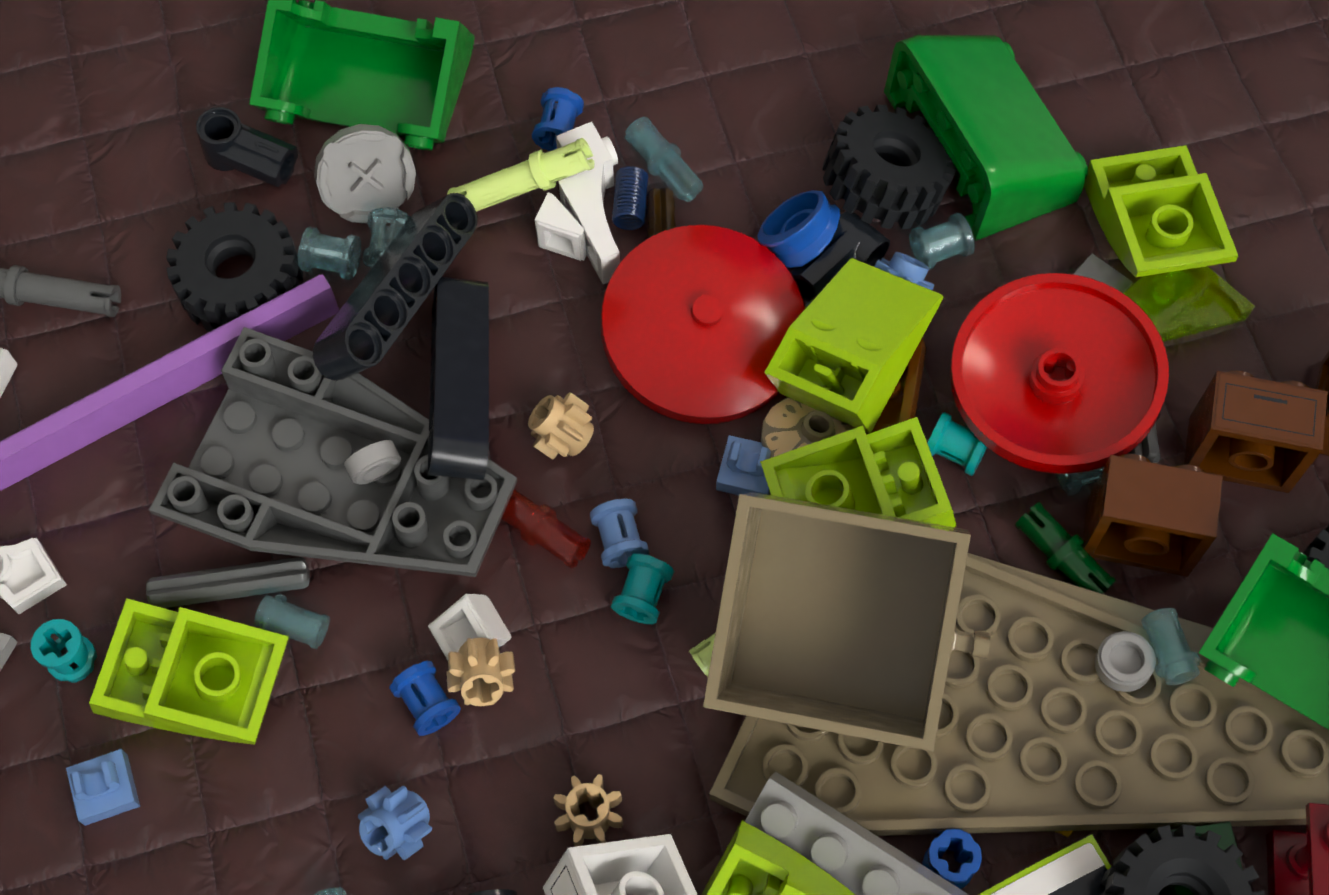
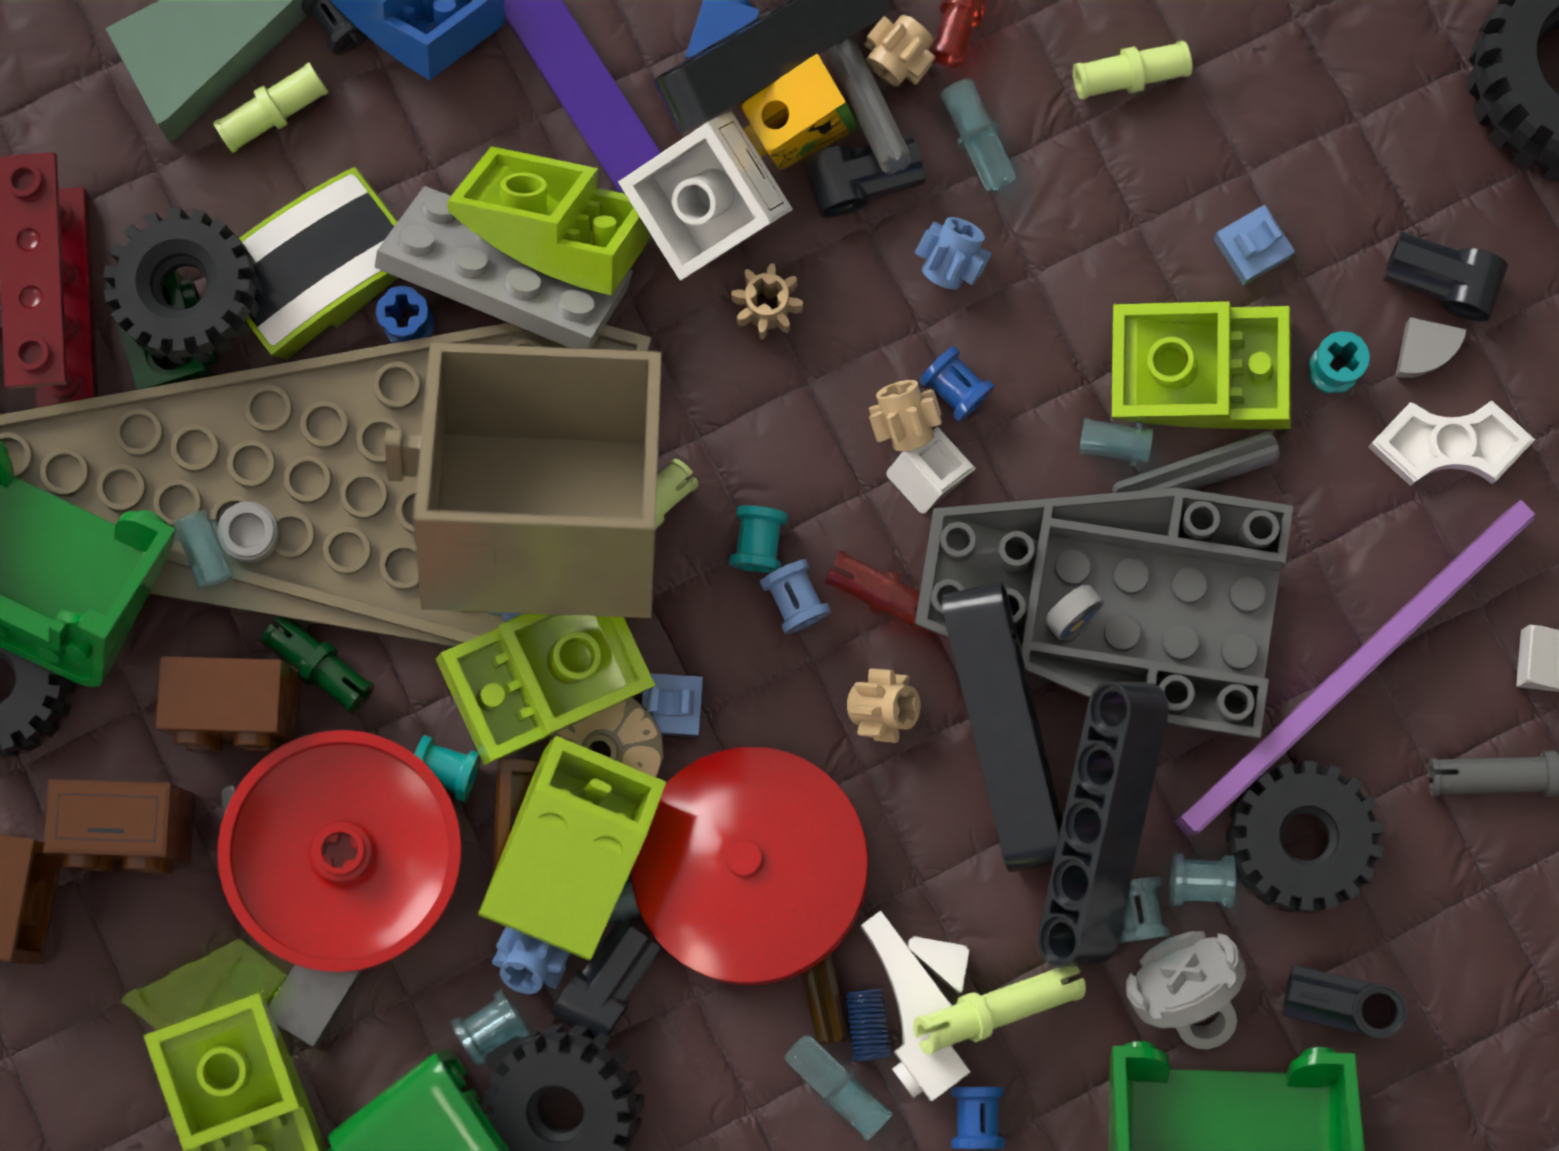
camera: 170 degrees right, 15 degrees up
blue piece [757,190,840,268] -> none

